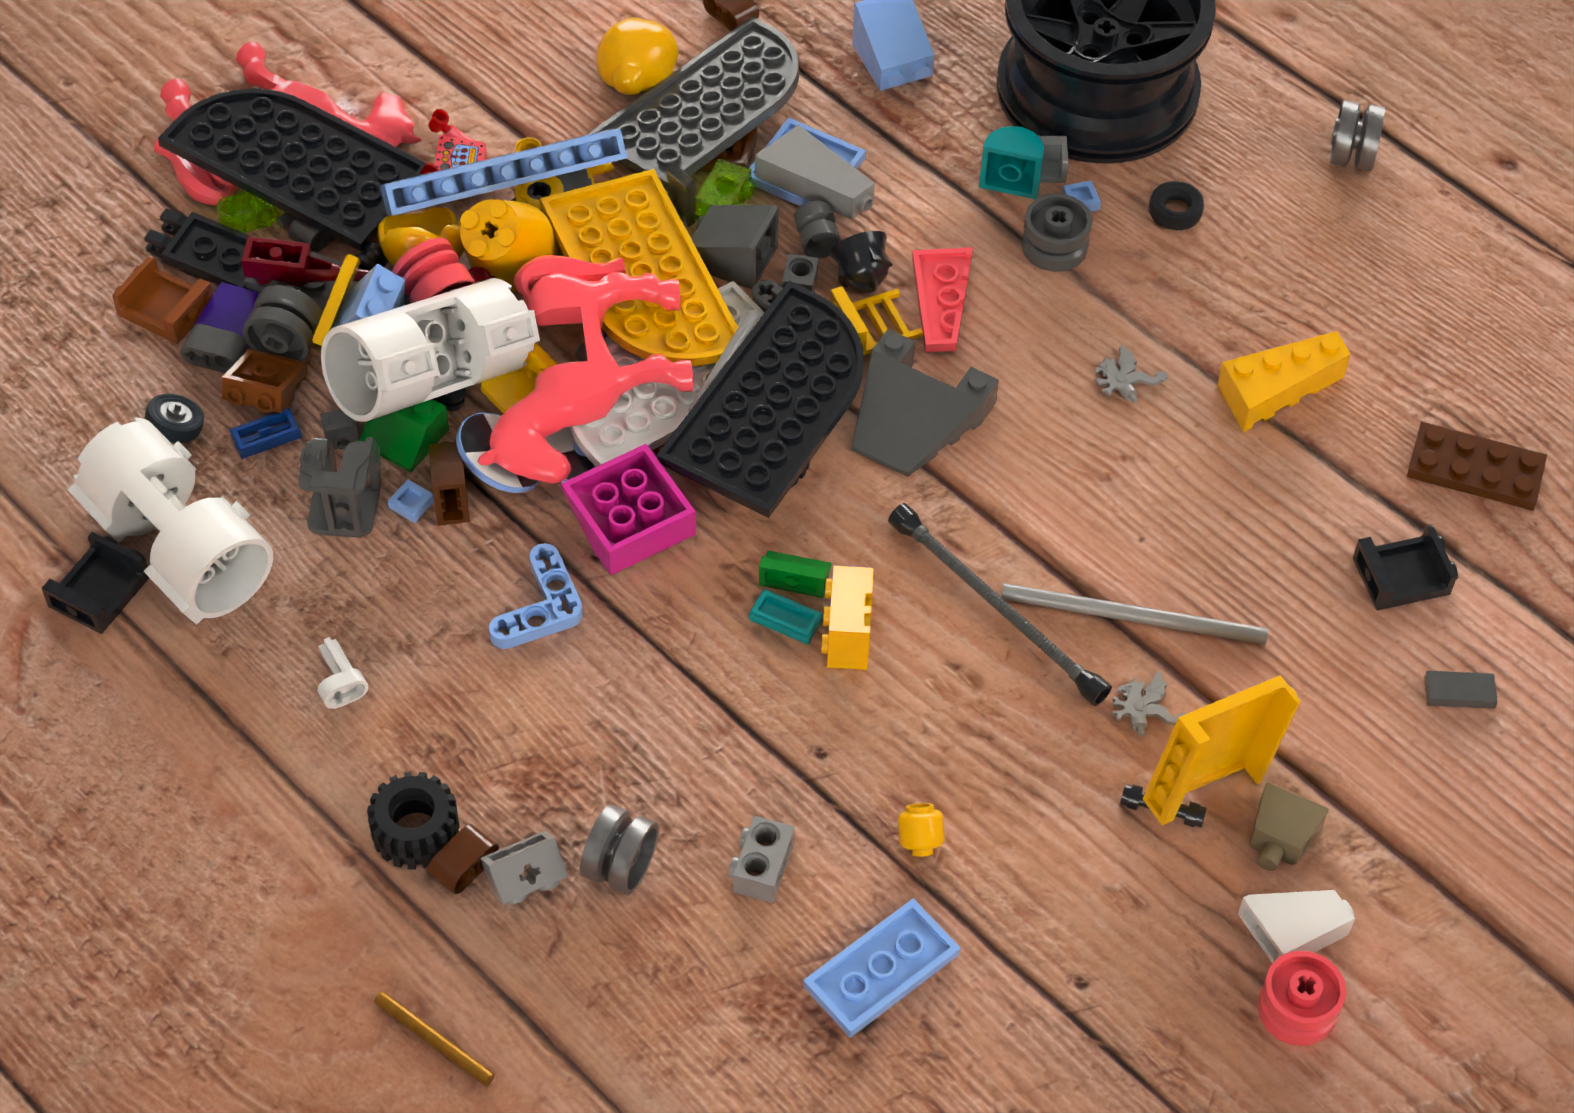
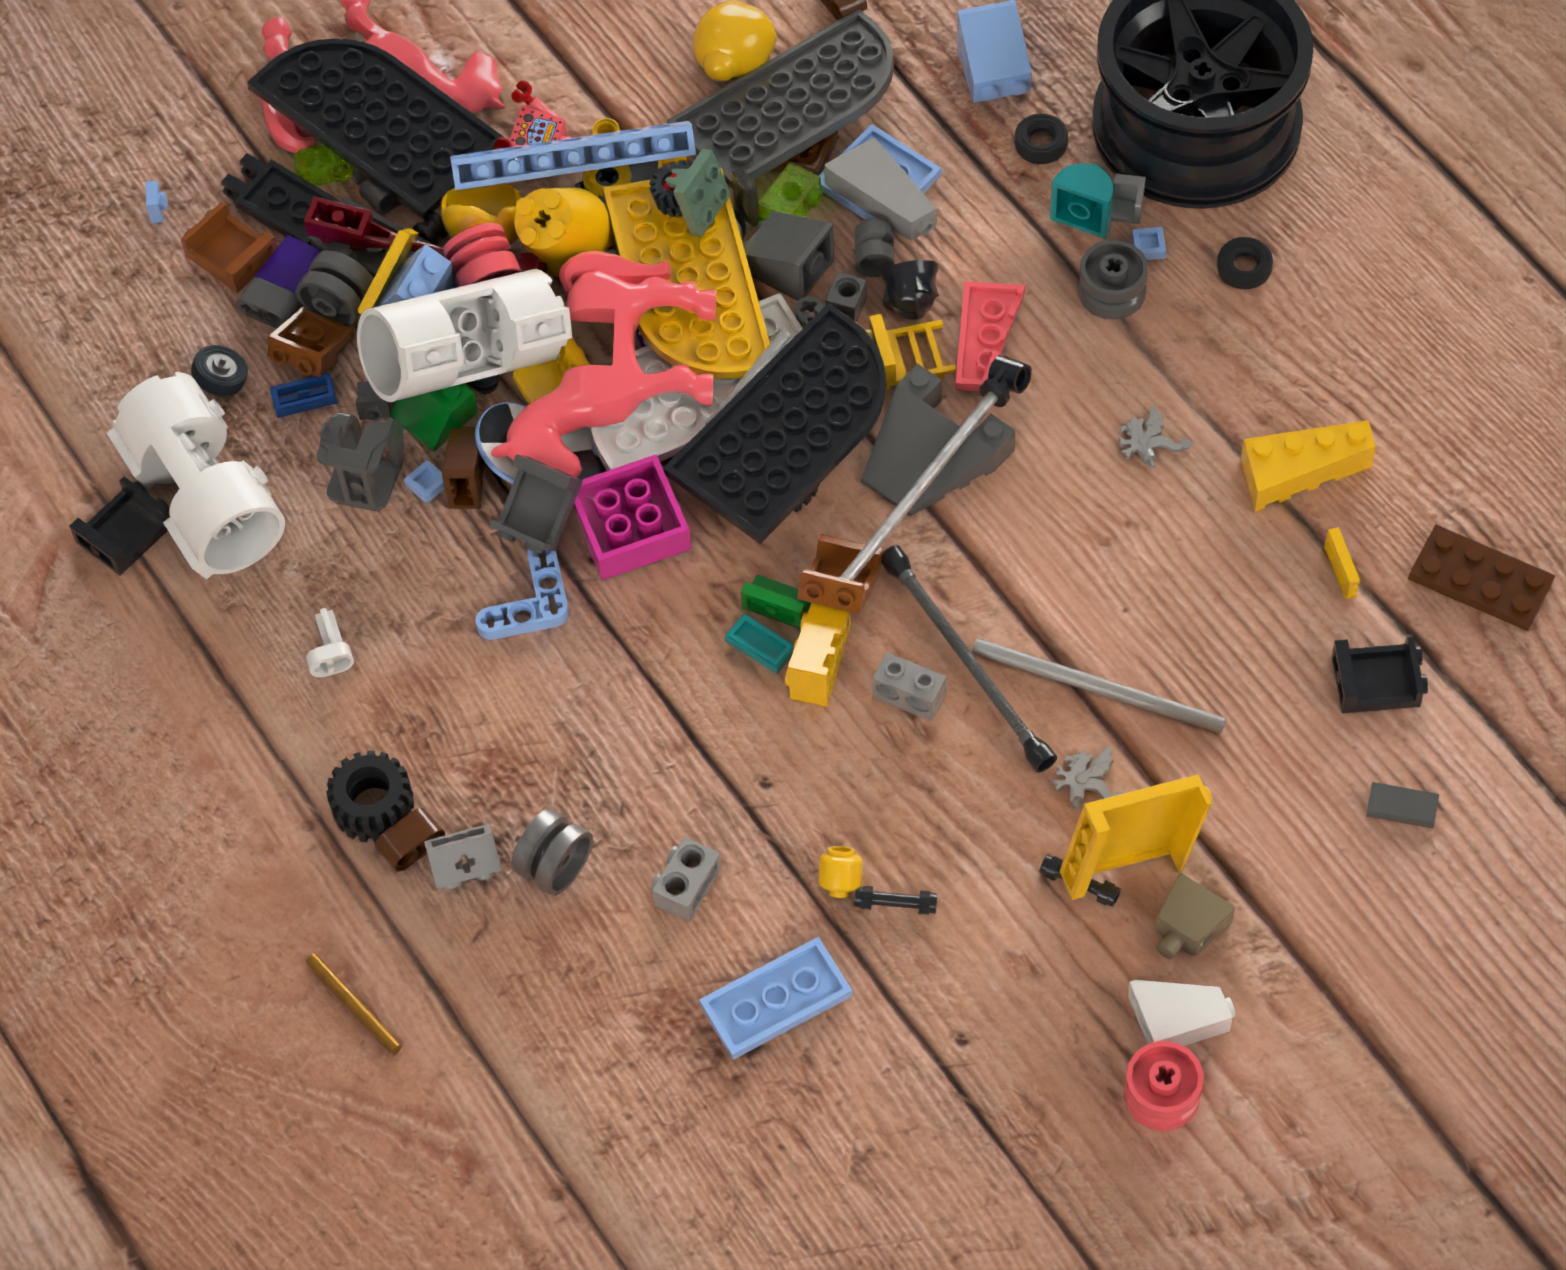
camera: 15 degrees right, 5 degrees up
flat silver wheel [1330,100,1385,171] -> none
none -> light blue plate [145,180,168,224]
none -> dark grey panel [489,454,583,554]
none -> sand green plate [649,149,731,237]
none -> dark orange panel [797,534,883,614]
none -> flat silver piece [839,355,1032,581]
none -> black bar [854,886,937,915]
none -> light grey brick [873,652,946,721]
none -> black tyre [1014,113,1068,164]
none -> yellow tile [1324,527,1360,599]

